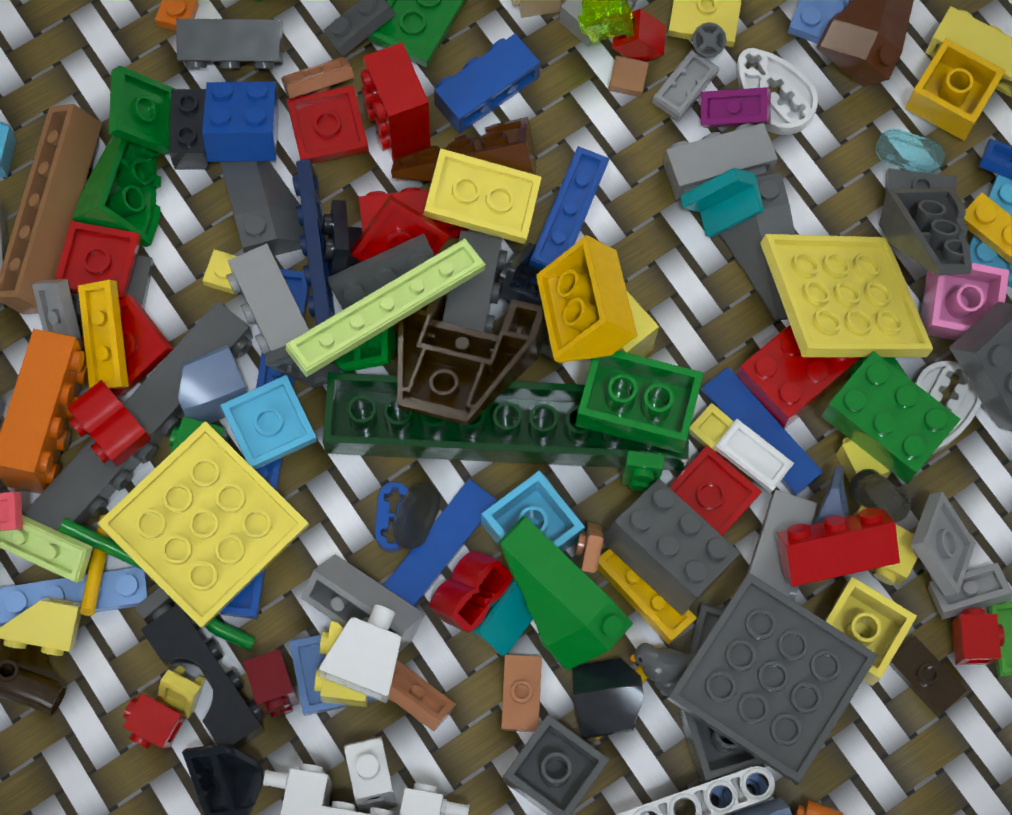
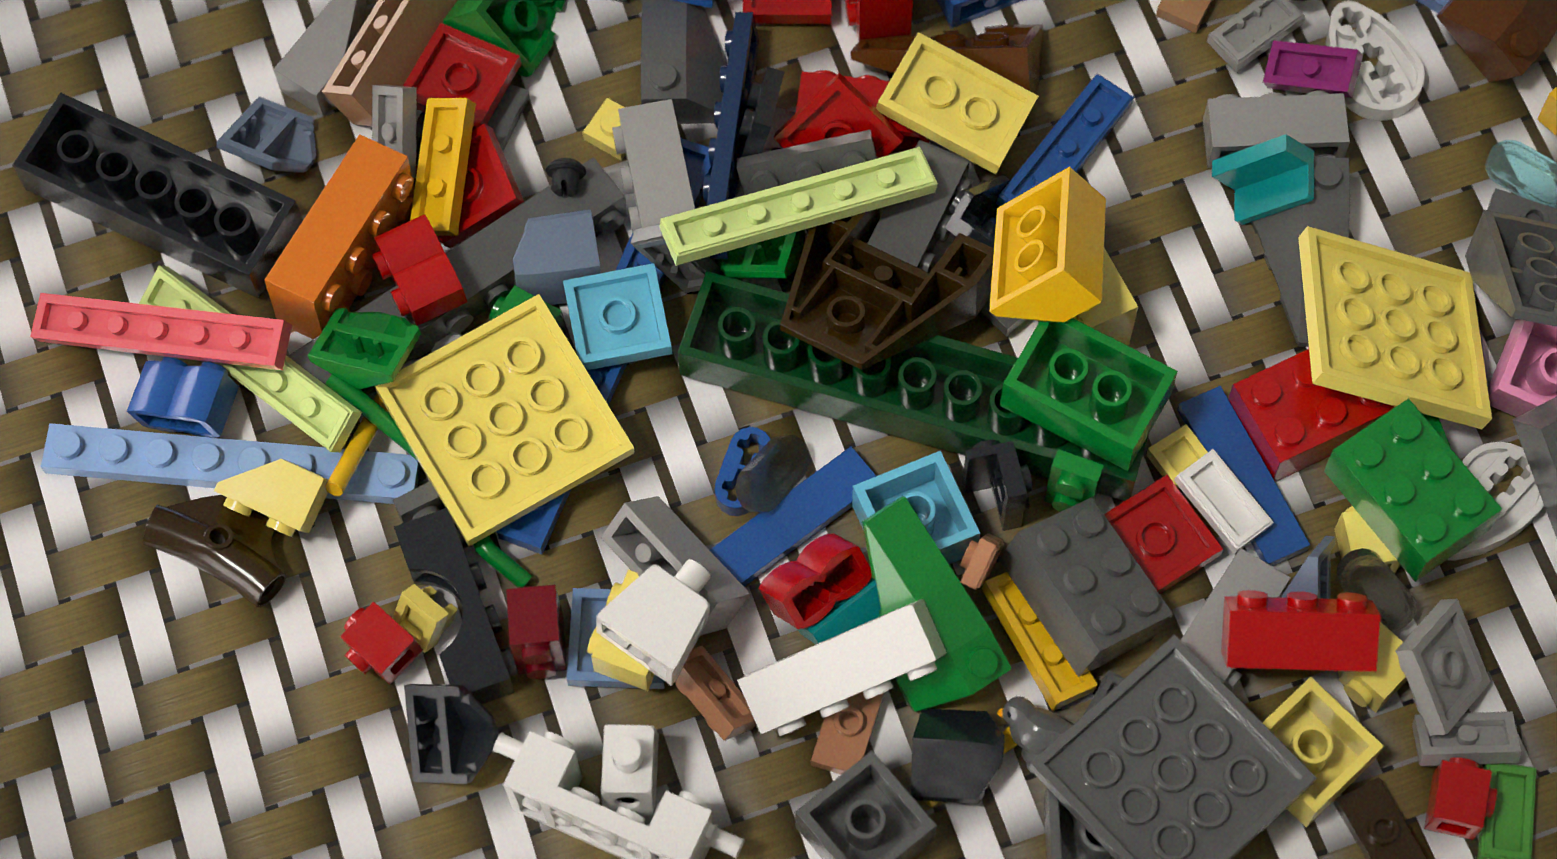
camera: 20 degrees right, 5 degrees down
none -> green slope [308,308,421,389]
none -> black piece [545,158,587,197]
none -> white brick [737,599,947,736]
none -> black bracket [962,440,1033,531]

